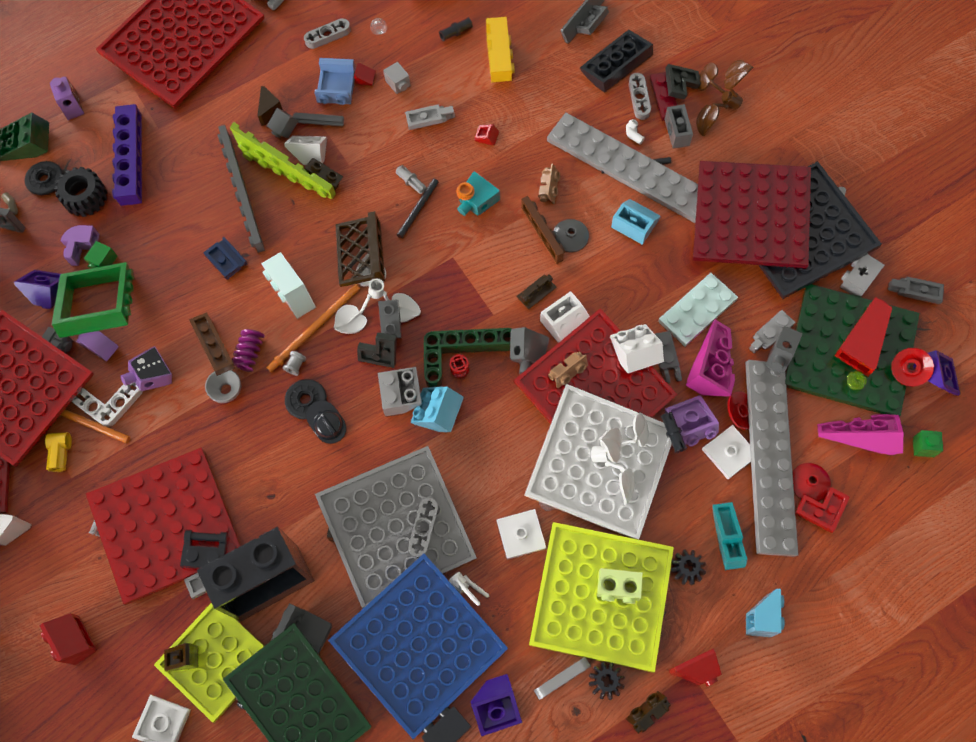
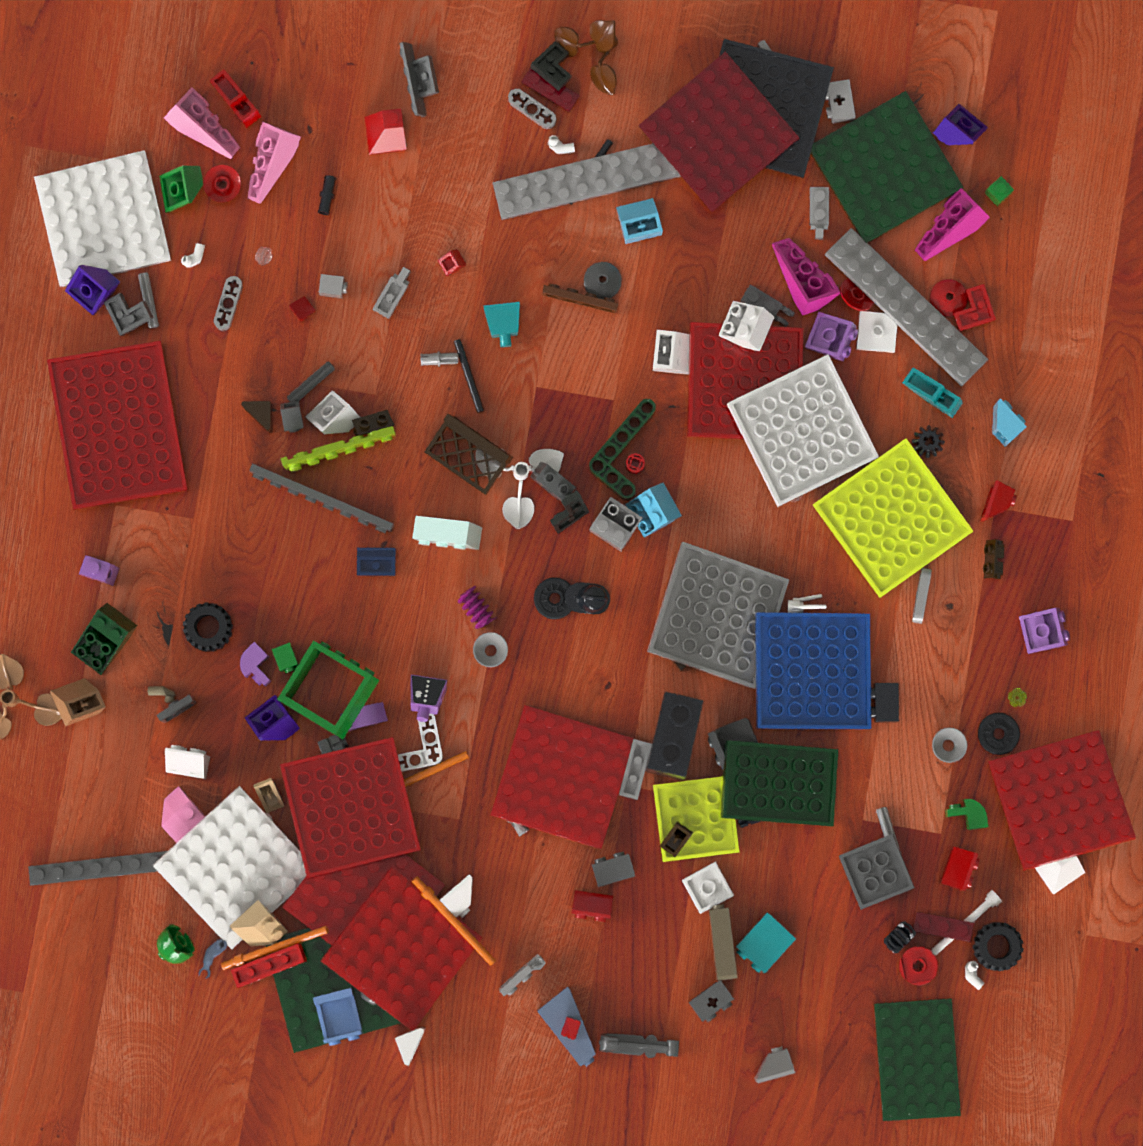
camera: 50 degrees left, 15 degrees up
black wheel [24,161,63,195] -> none
yellow piece [45,432,72,472] -> none
dark purple brick [112,104,142,206] -> none
black plate [180,530,228,569] -> none
reddish brown plate [189,312,235,376] -> none
orange bar [266,284,360,373] -> none
light grey bush [283,351,307,376] -> none
medium blue panel [314,58,356,105] -> none
light grey beam [408,498,438,557] -> none
orange plate [456,182,475,200] -> none
dark purple slope [471,674,522,736] -> none
yellow wedge [486,17,515,83] -> none
white plate [496,509,546,560] -> none
dark grey torso [510,327,549,374] -> none
dark brown hinge [516,274,557,310] -> none
medium nougat hinge [538,164,560,204] -> none
medium nougat hinge [548,351,588,388] -> none
black slope [580,30,654,93] -> none
black gear [588,662,625,700] -> none
white plant [591,413,649,505] -> none
yellowish green brick [597,568,643,604] -> none
light aqua plate [658,273,738,347] -> none
black pin [661,412,687,453] -> none
dark grey brick [664,104,693,149] -> none
dark grey torso [765,326,802,373] -> none
red slope [834,297,892,377] -> none
clear neon green plate [847,371,867,390] -> none
dark grey hinge [888,277,944,304] -> none
red dish [892,348,934,387] -> none
none -> red slope [365,108,407,155]
none -> dark grey brick [592,851,635,887]

